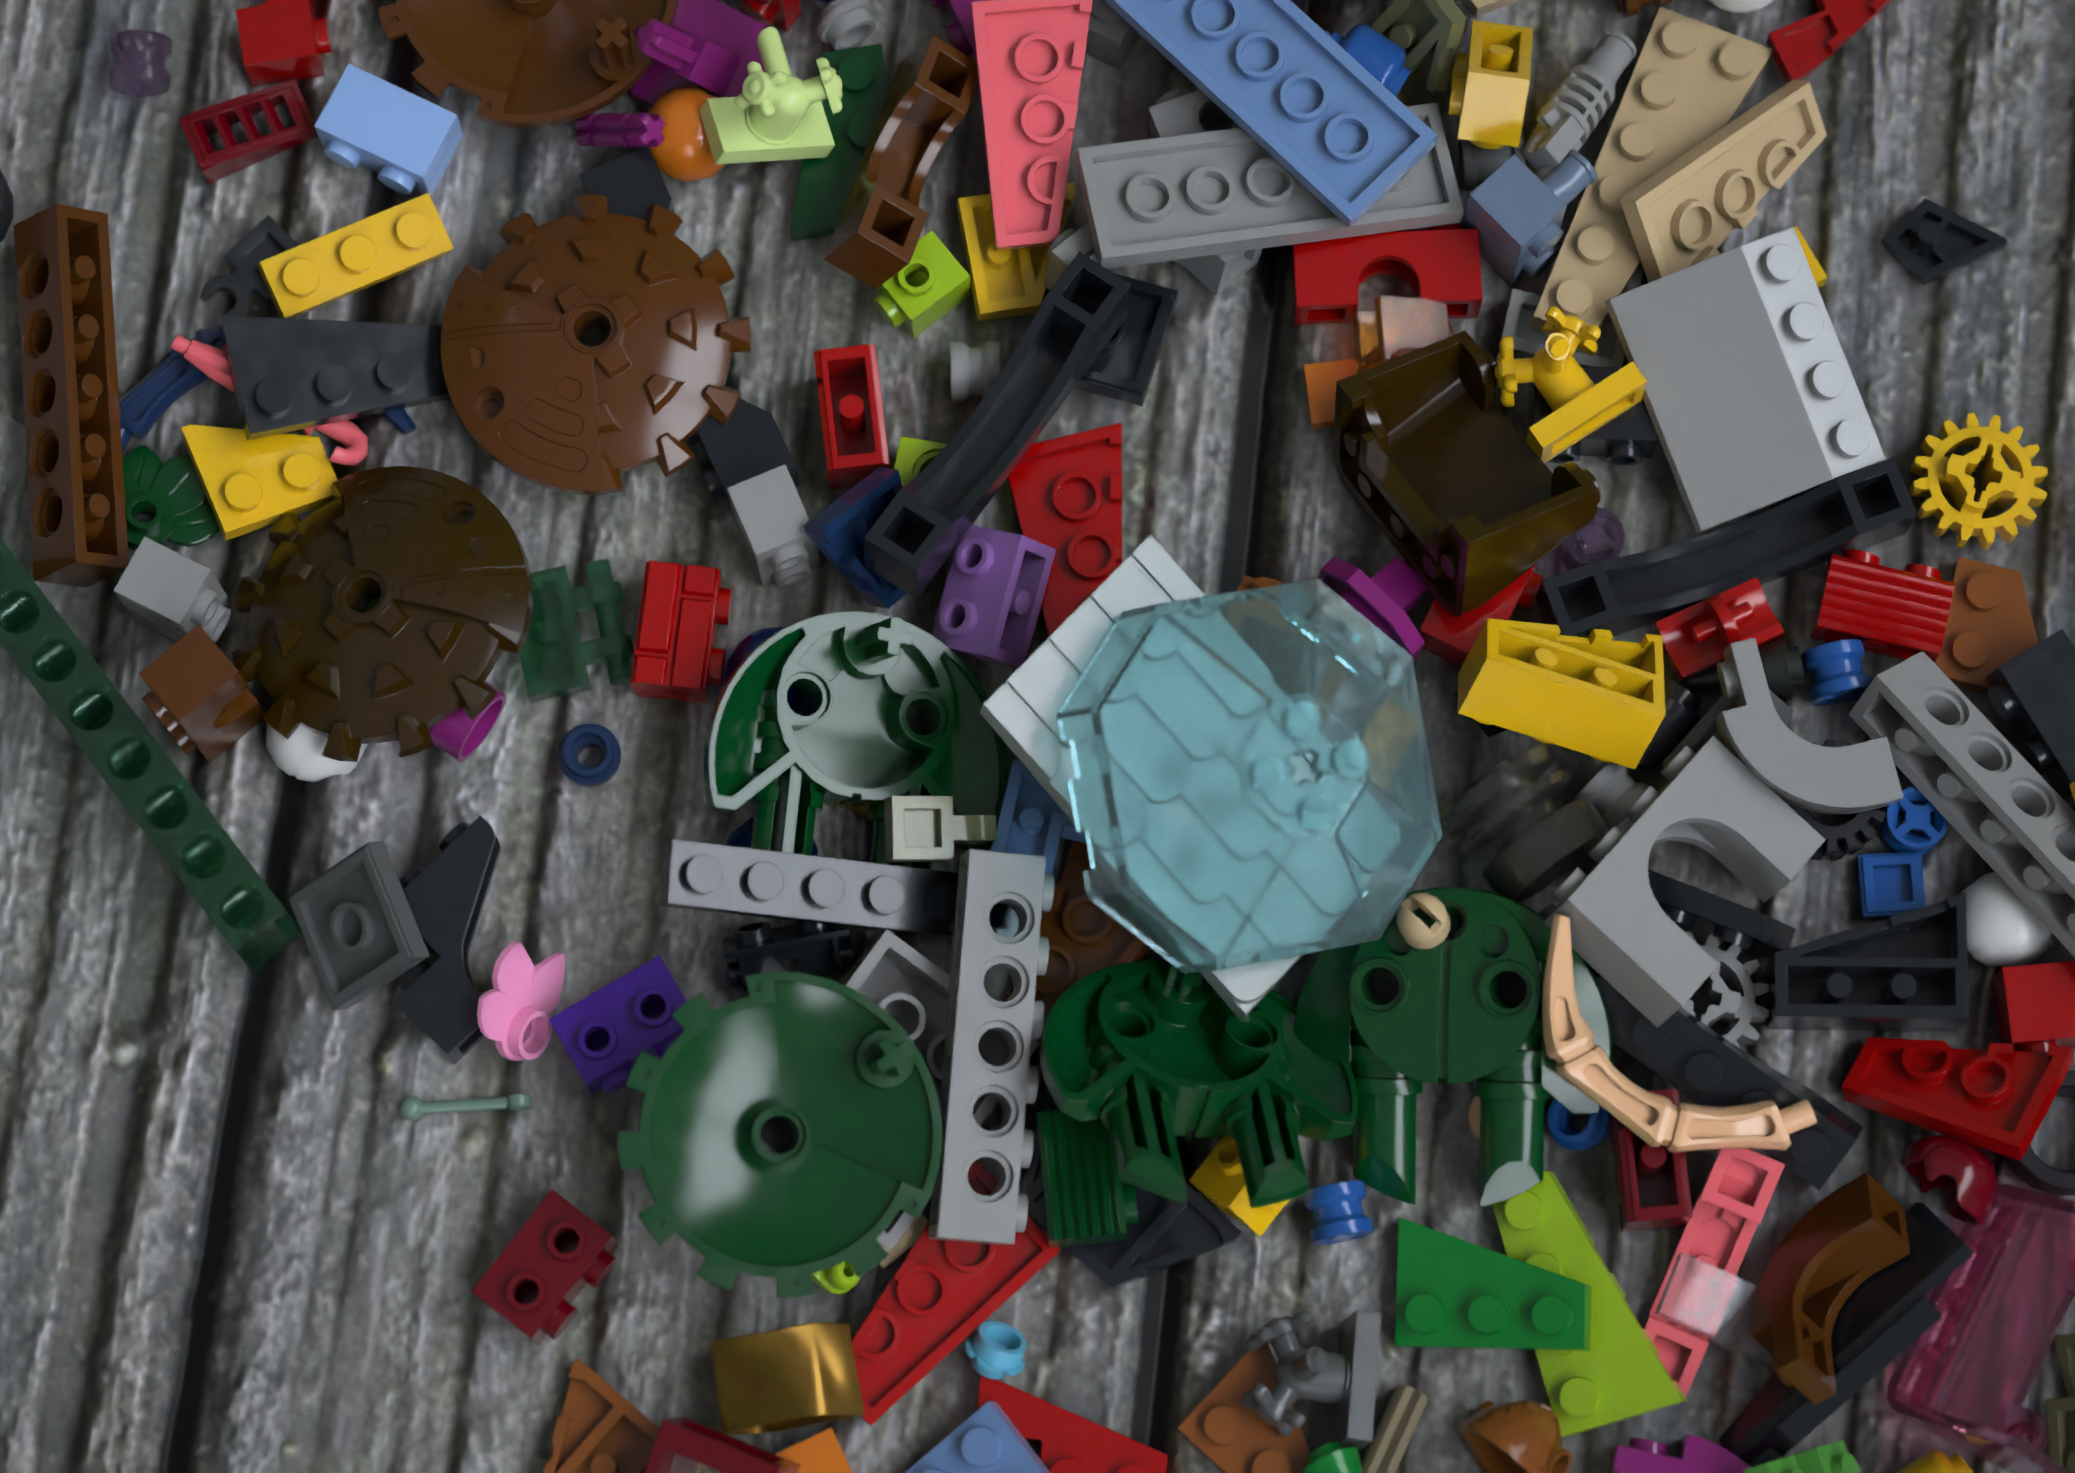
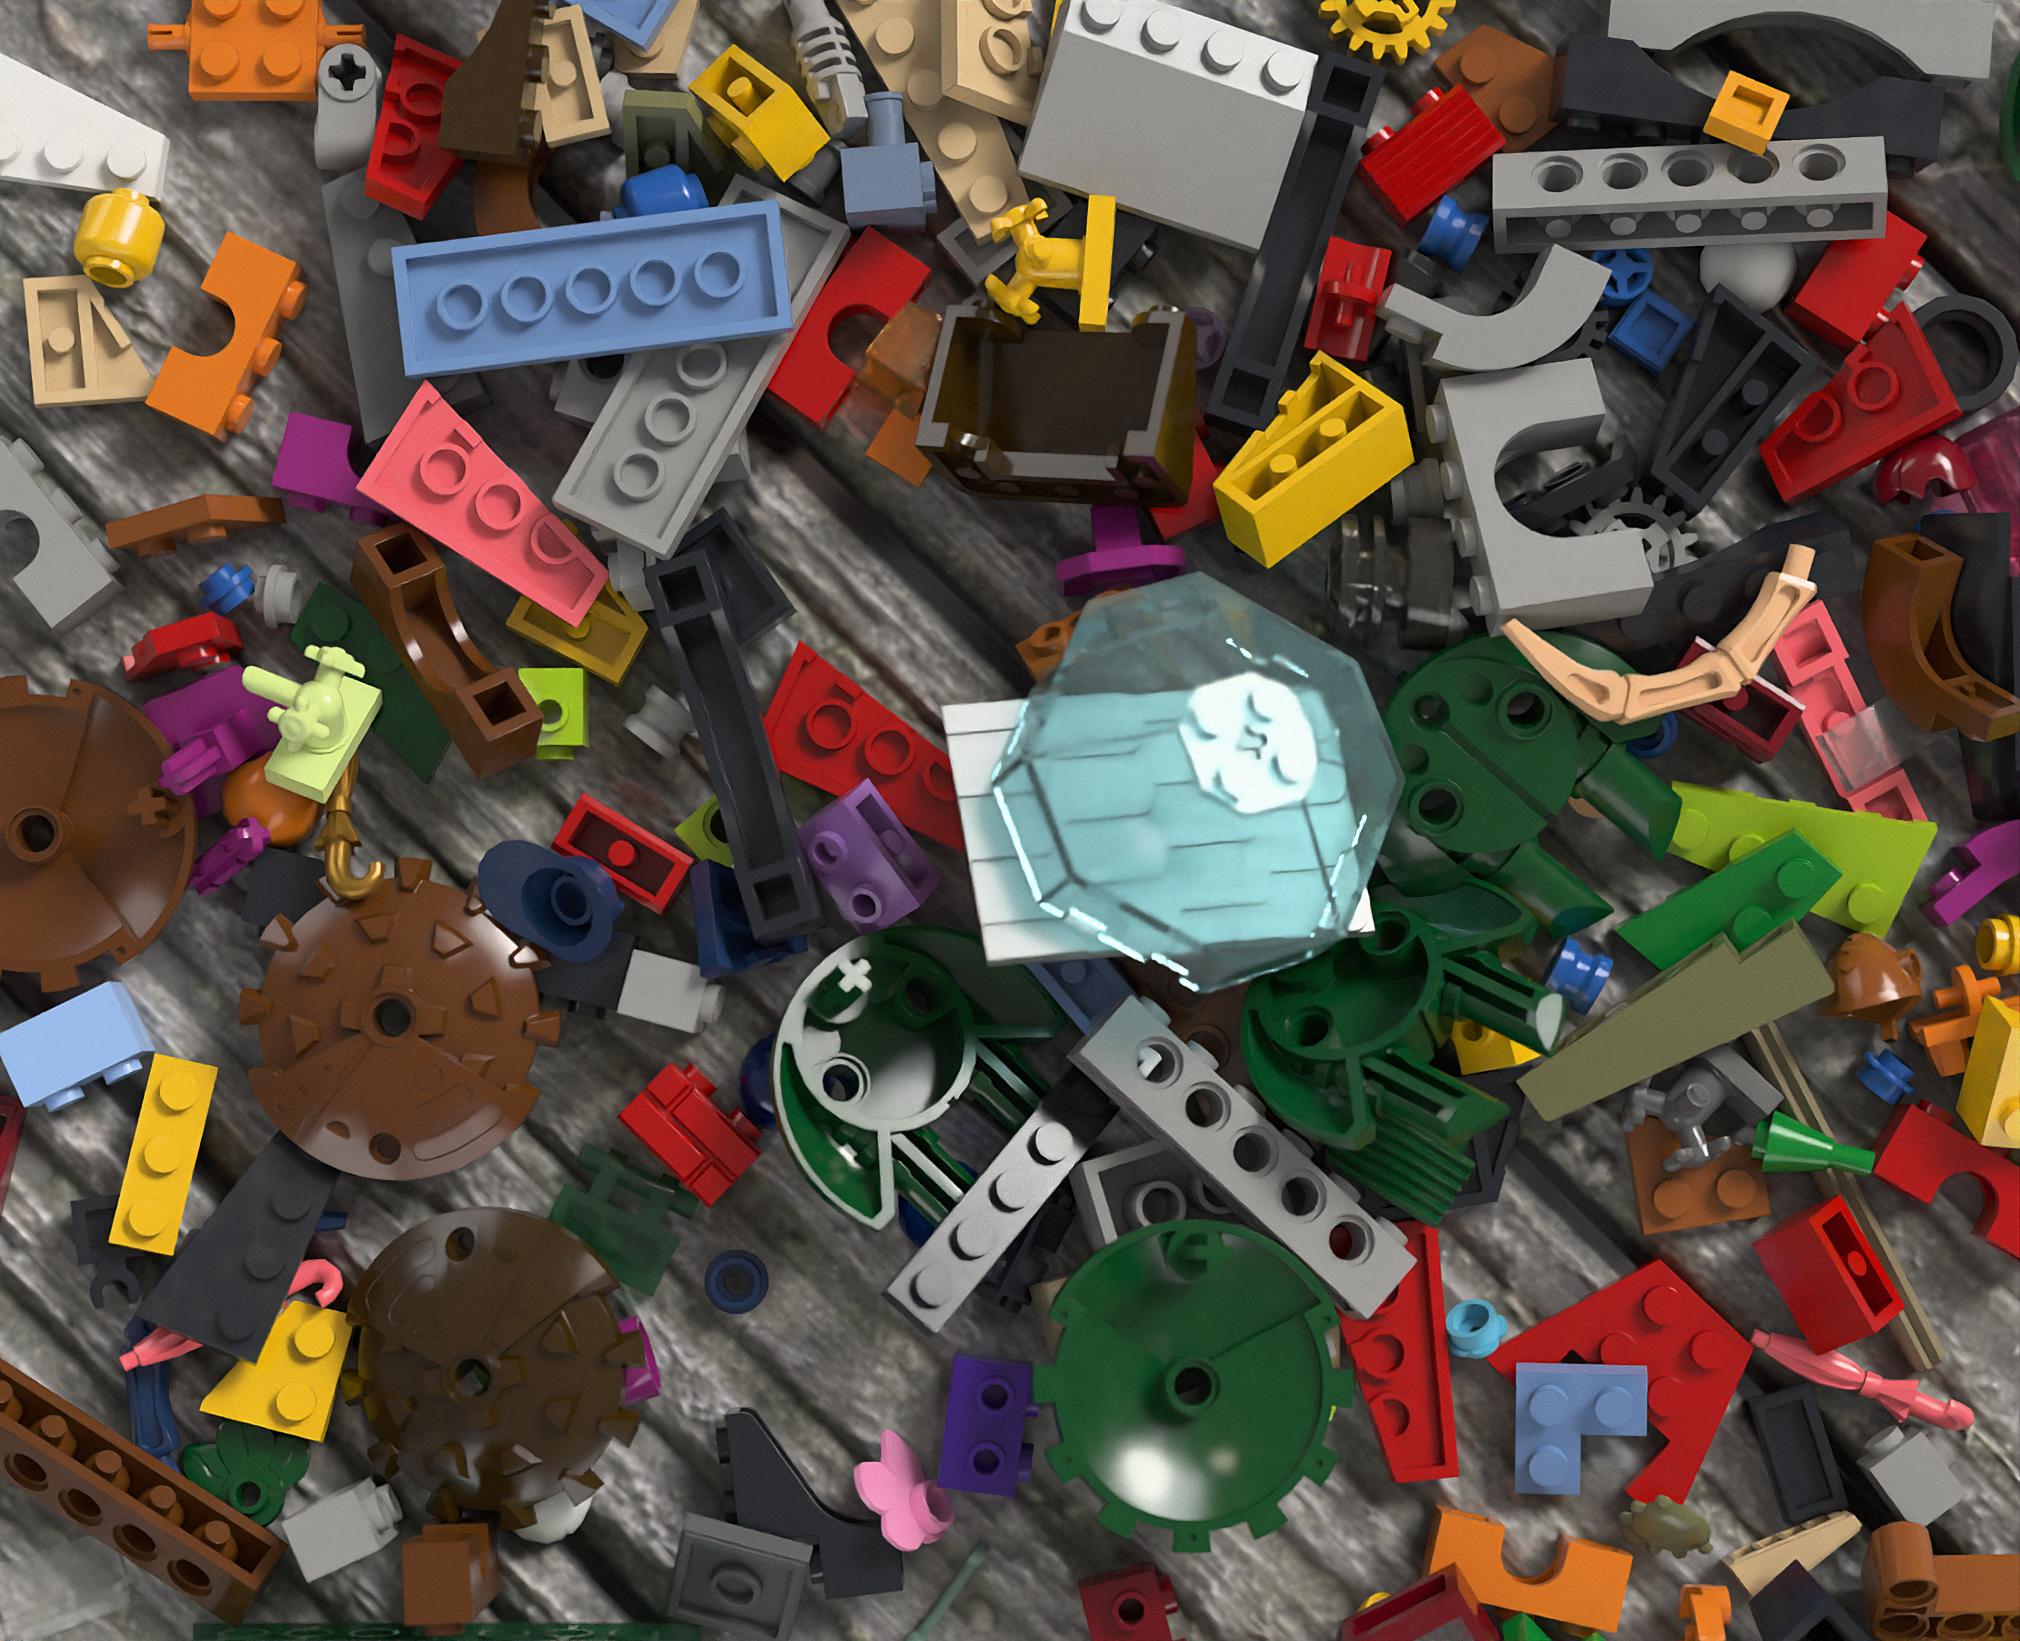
camera: 50 degrees left, 10 degrees up
pearl gold piece [711,1322,865,1434] -> none
plate [884,796,997,862] -> none
tan hinge [1396,893,1451,949] -> none
none -> pearl gold piece [314,748,386,900]
none -> dark blue piece [477,839,625,963]
none -> olive wedge [1516,917,1834,1122]

